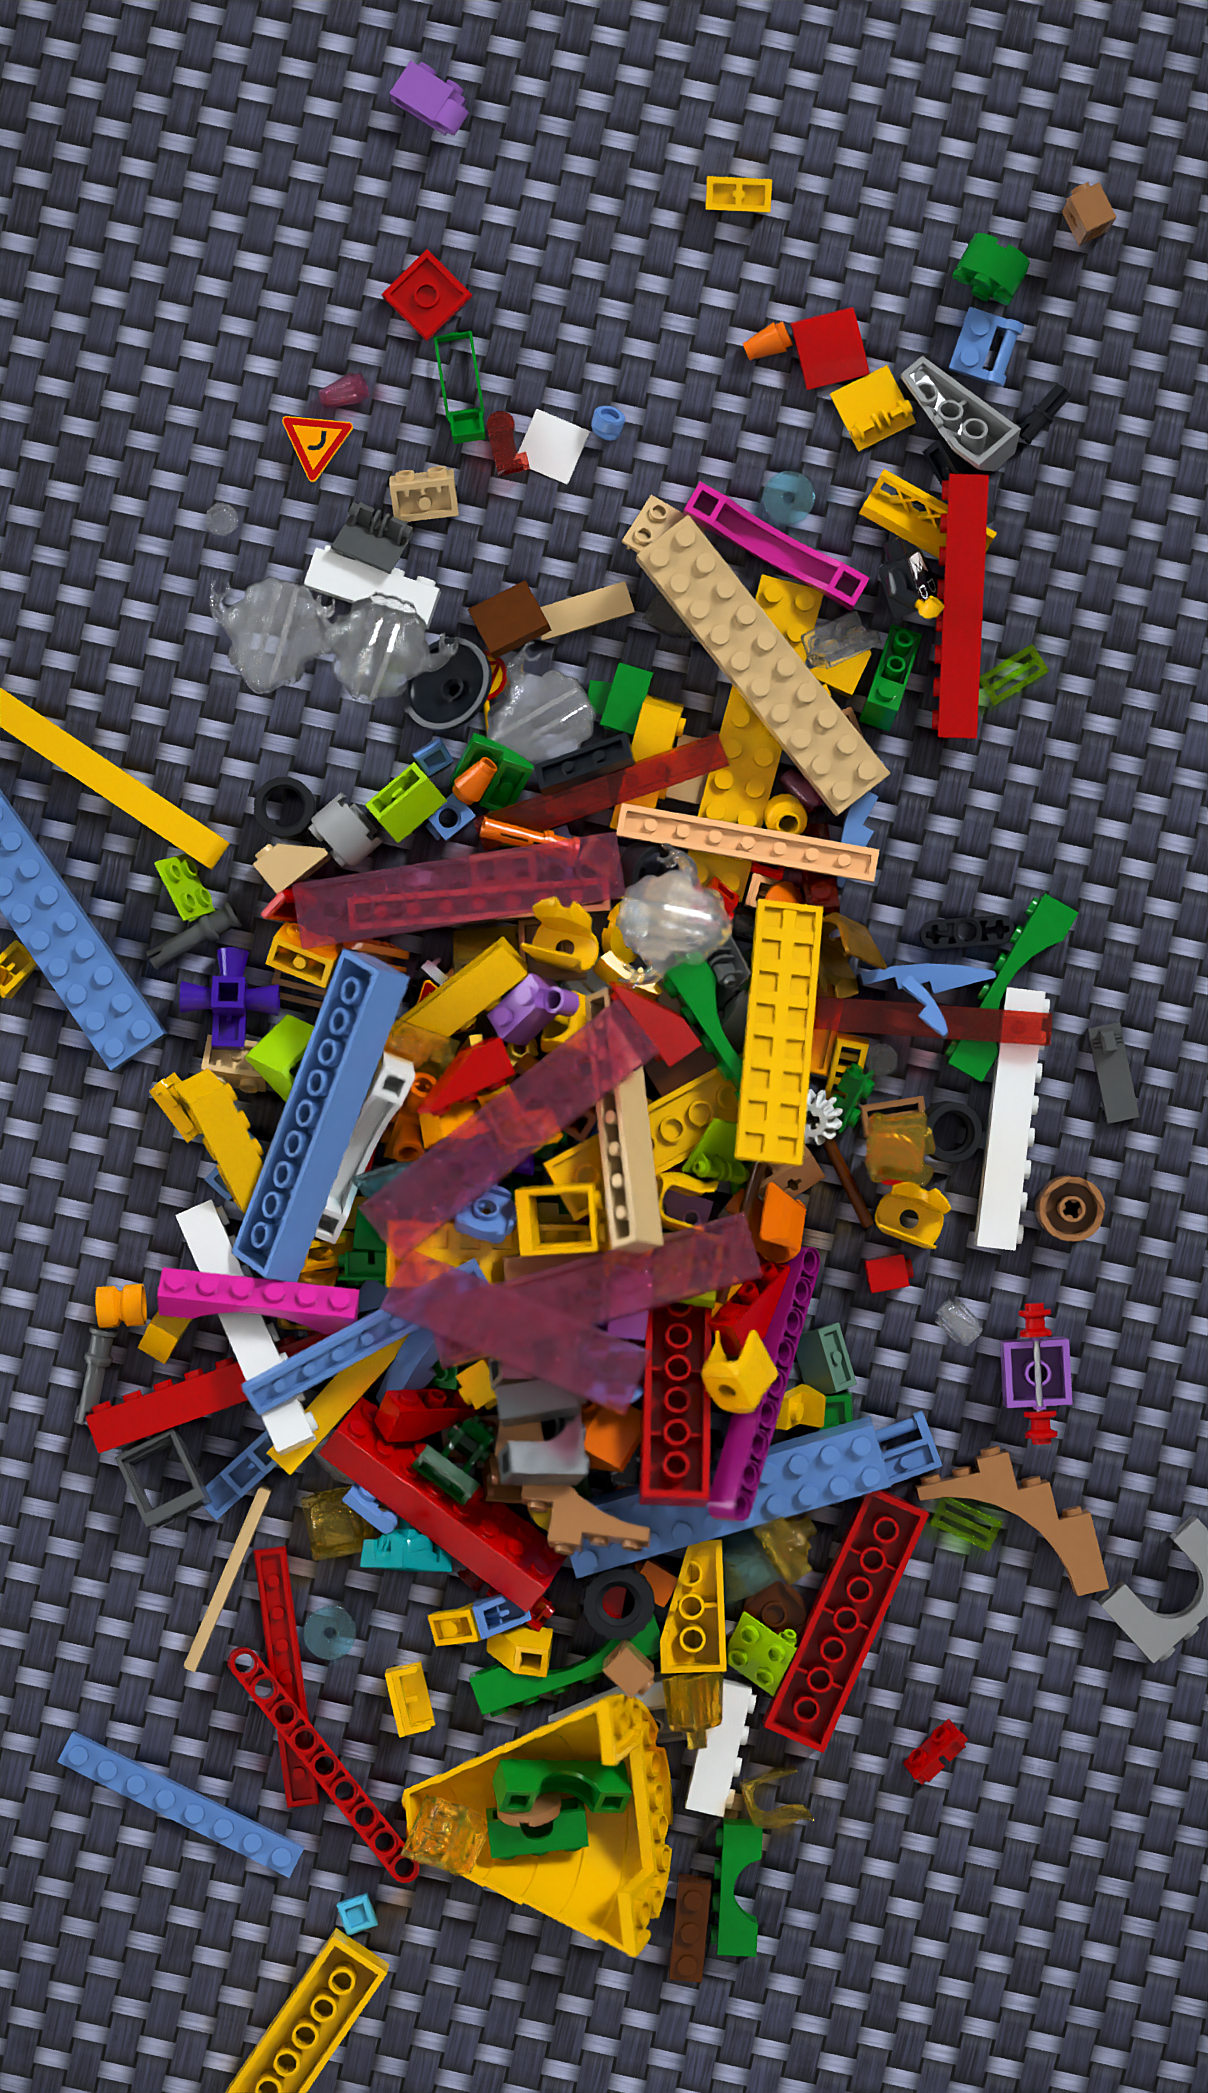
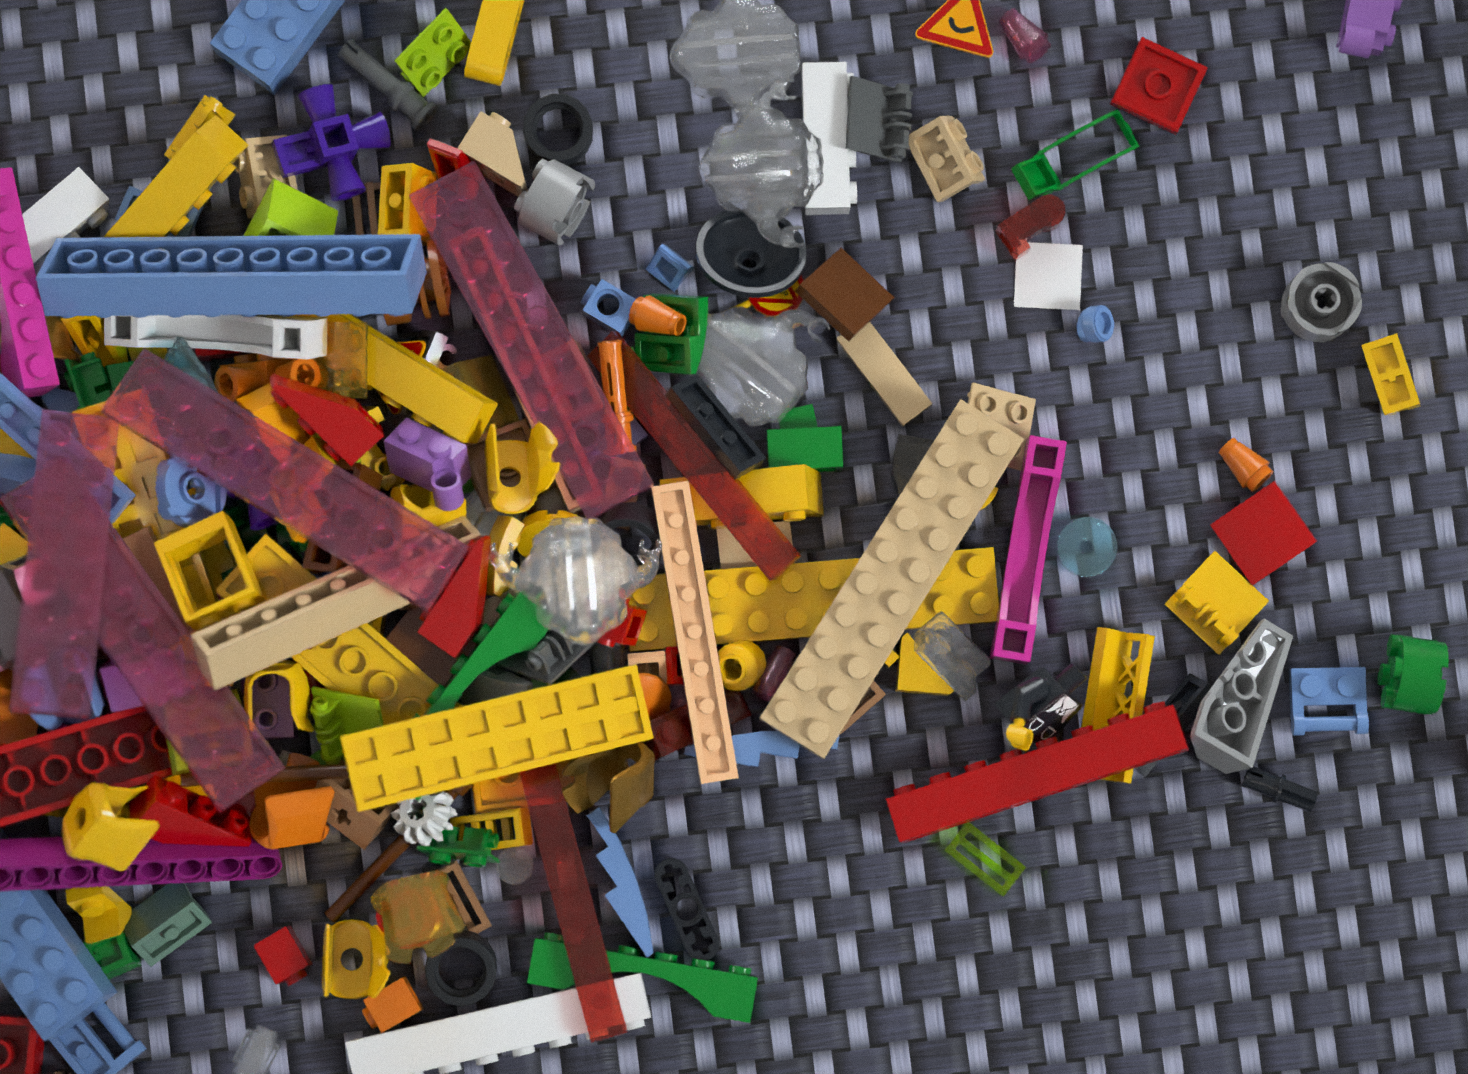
camera: 70 degrees right, 5 degrees down
lime slope [365,763,447,843] -> none
green slope [859,624,922,731] -> none
medium blue slope [901,975,949,1039] -> none
none -> orange brick [362,976,424,1033]
none -> light grey brick [1281,262,1362,343]

